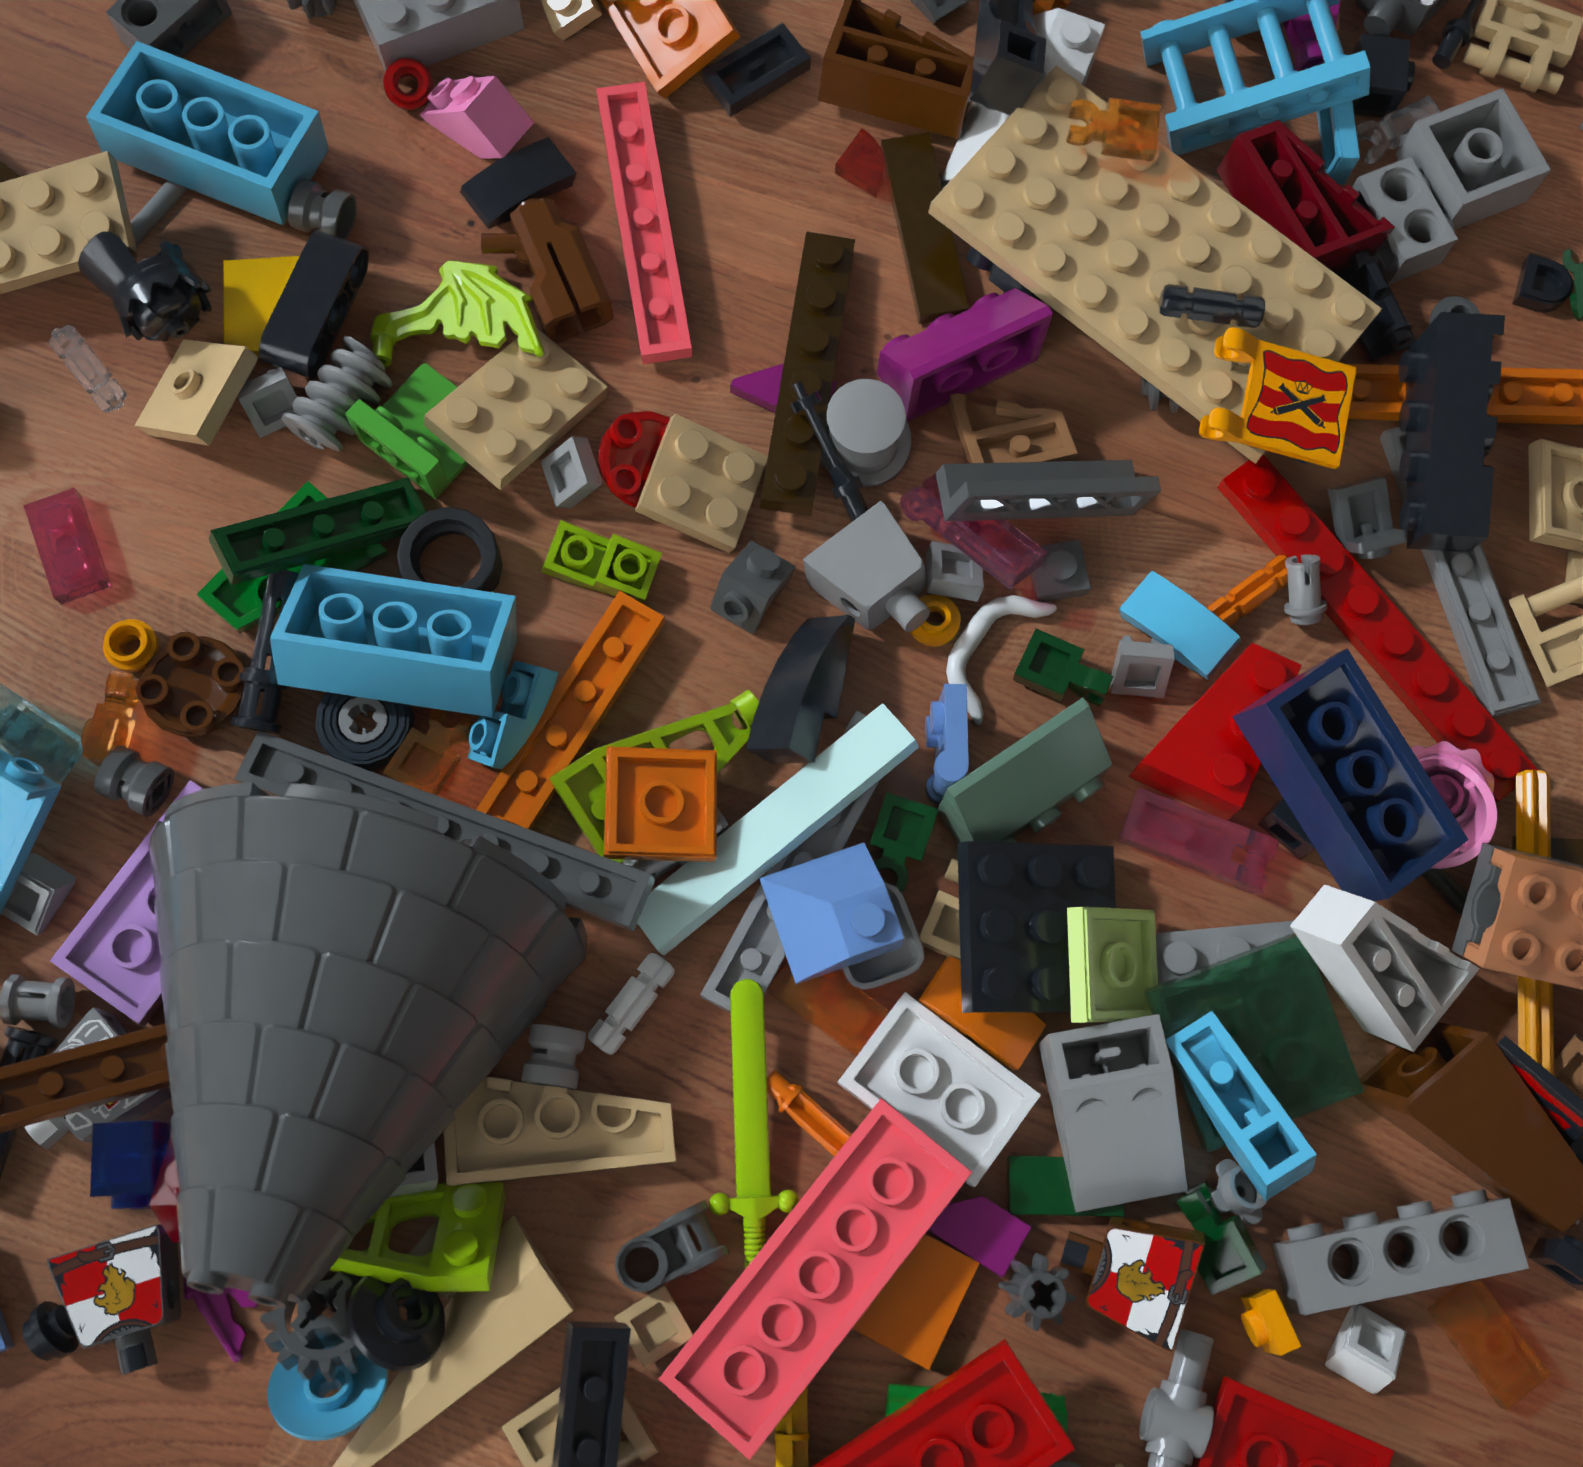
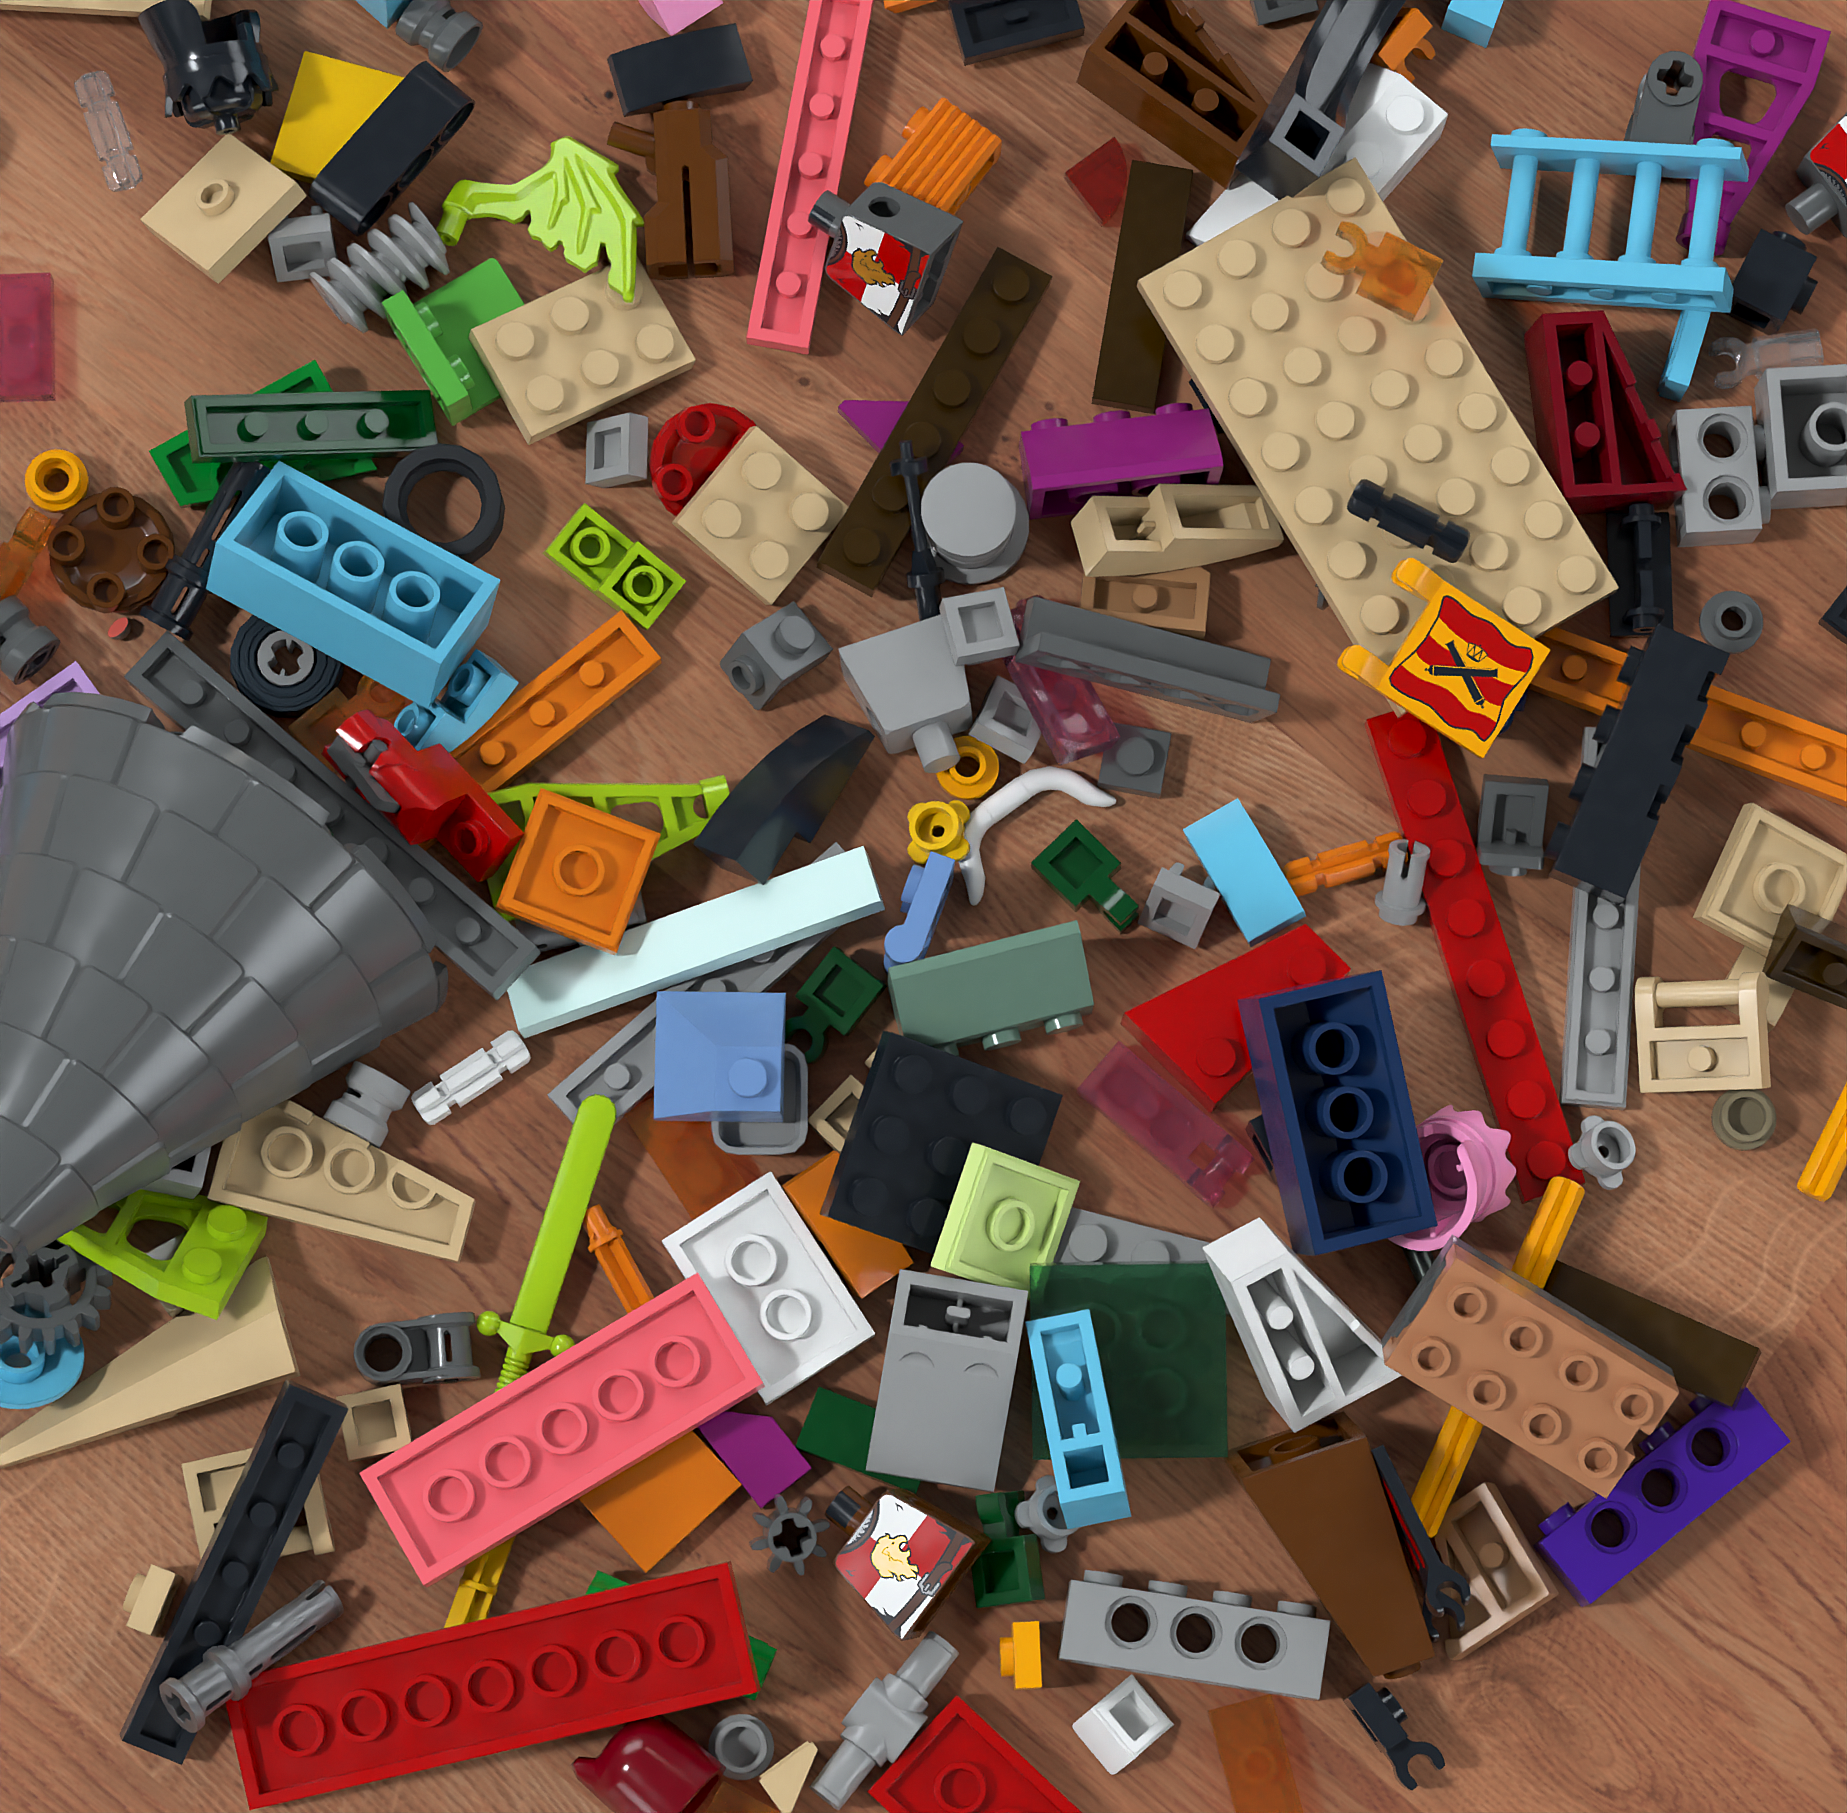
camera: 20 degrees right, 5 degrees up
black piece [347,1276,445,1372] -> none
none -> coral piece [108,617,131,640]
none -> red plate [321,709,525,882]
none -> torso [808,182,963,336]
none -> orange brick [864,97,1002,215]
none -> yellow plate [907,800,970,864]
none -> light grey tile [939,587,1020,666]
none -> tan slope [1071,484,1284,577]
none -> light grey plate [1568,1115,1636,1190]

